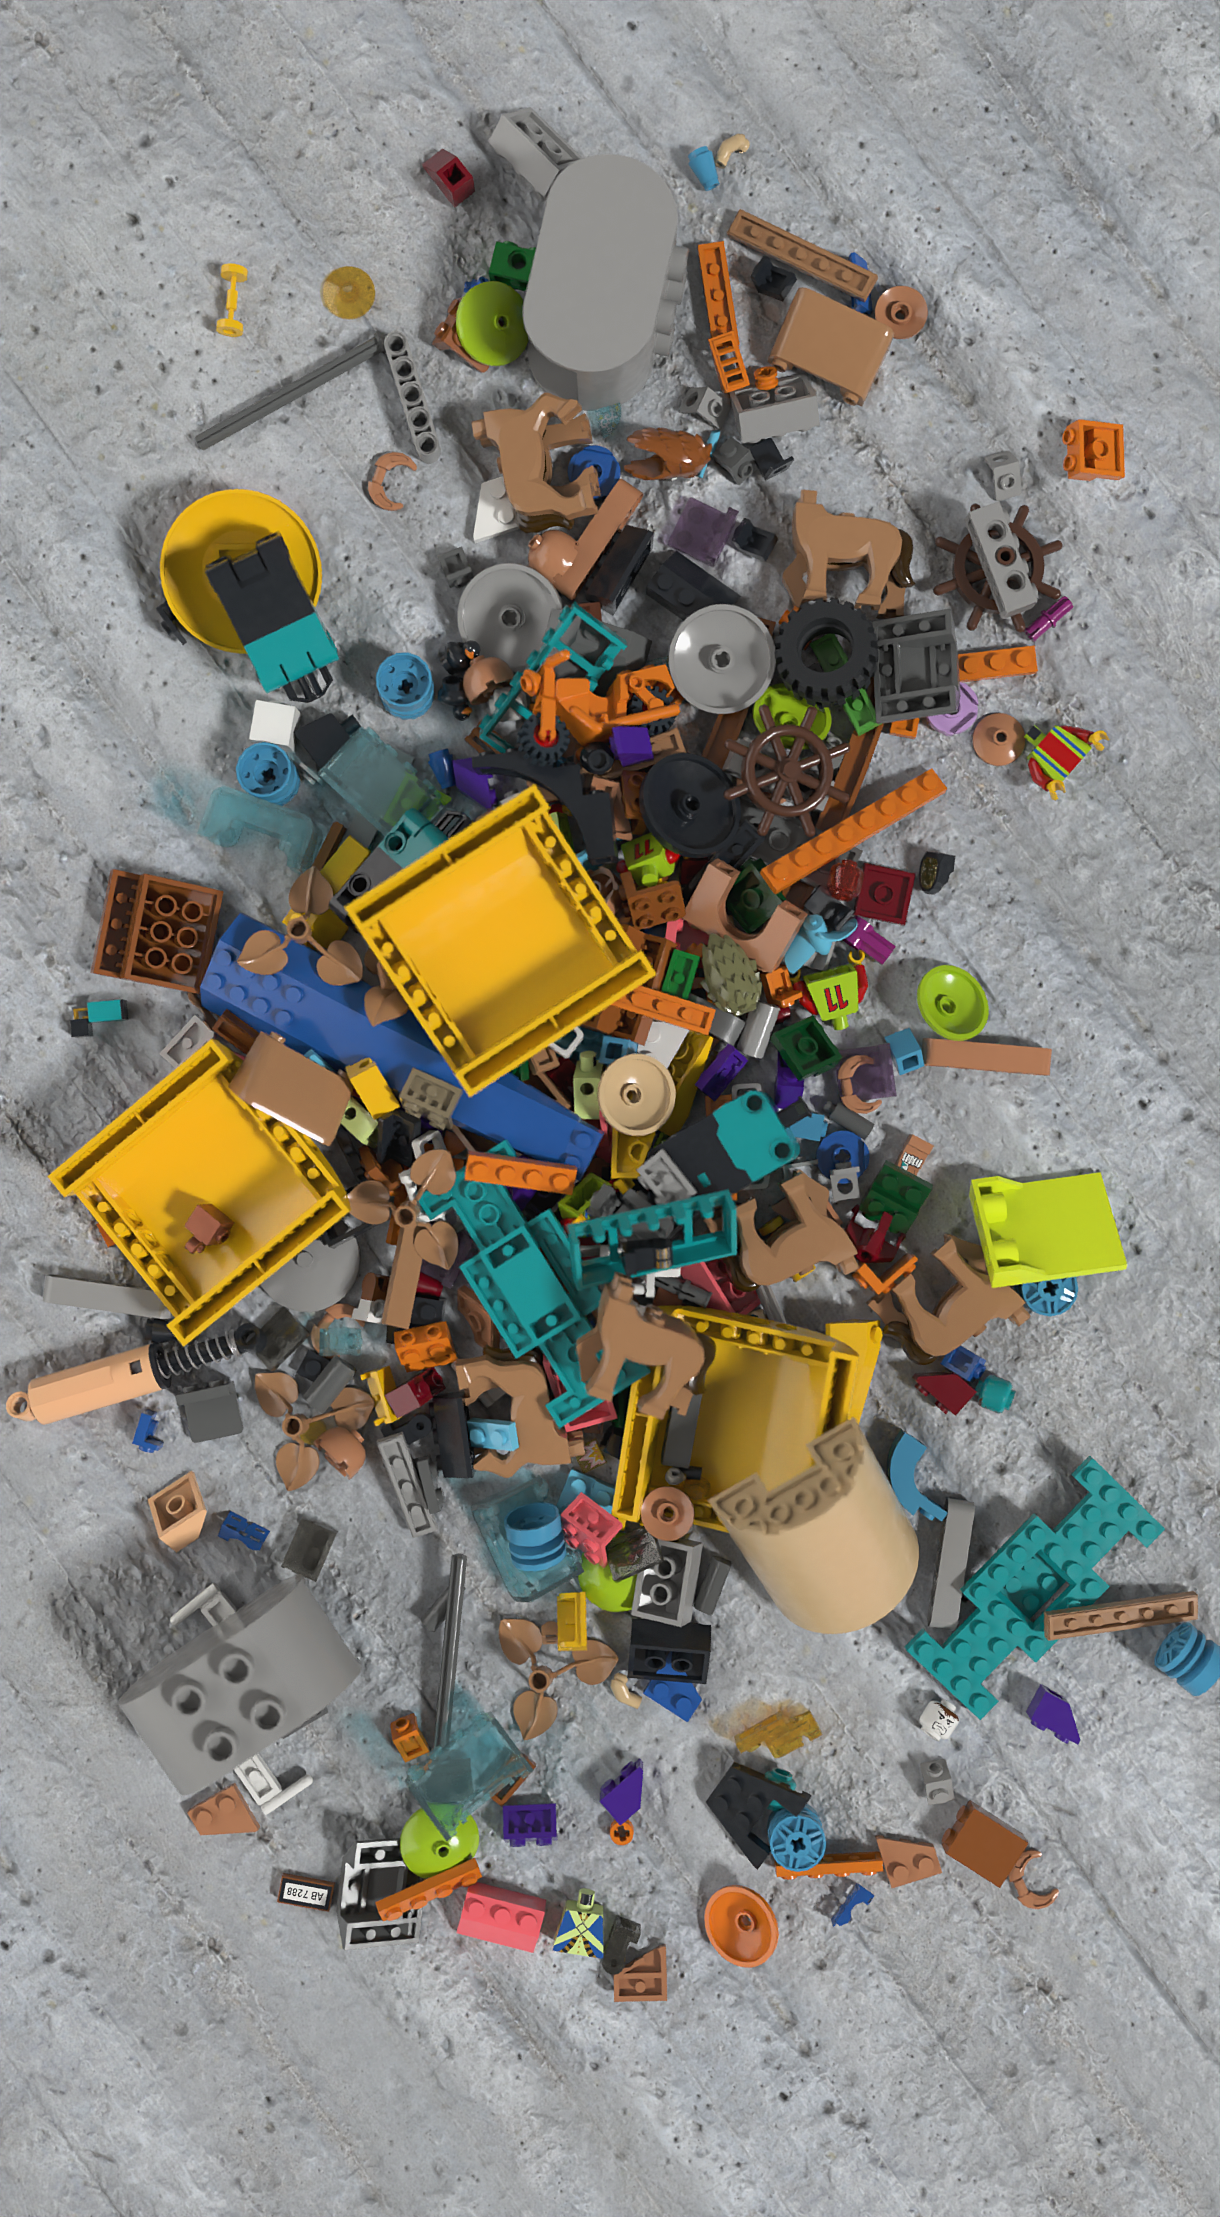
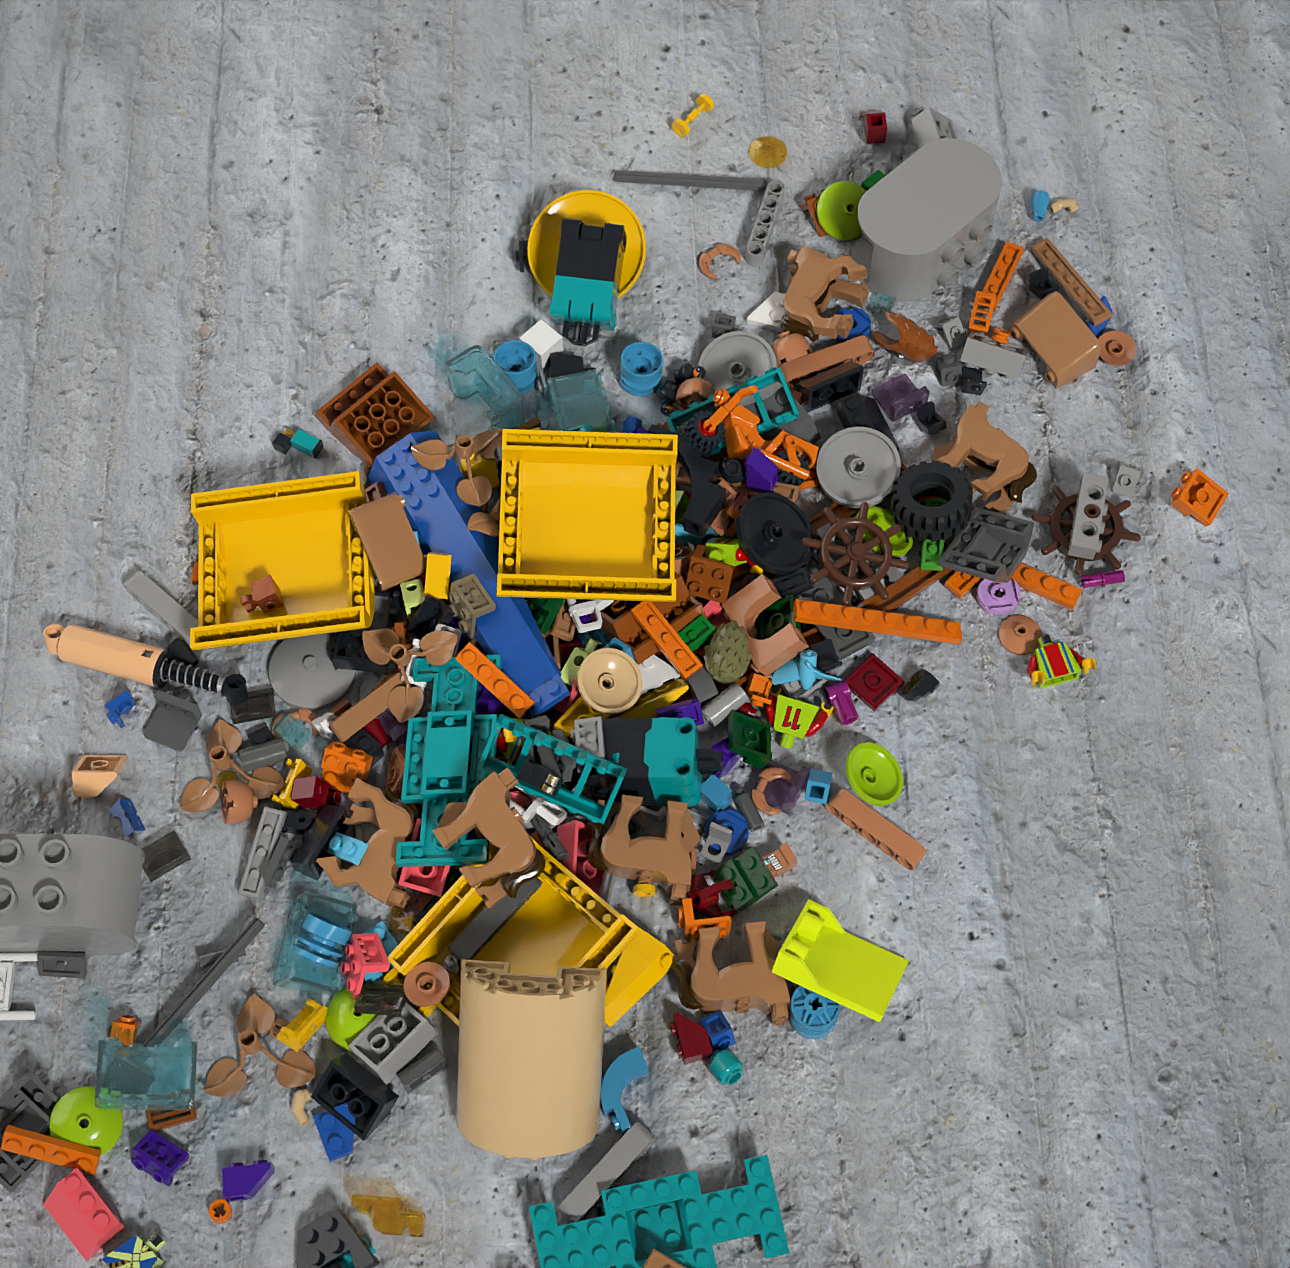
camera: 30 degrees right, 25 degrees down
medium azure piece [698,430,720,478] -> none
clear red head [827,859,865,901] -> none

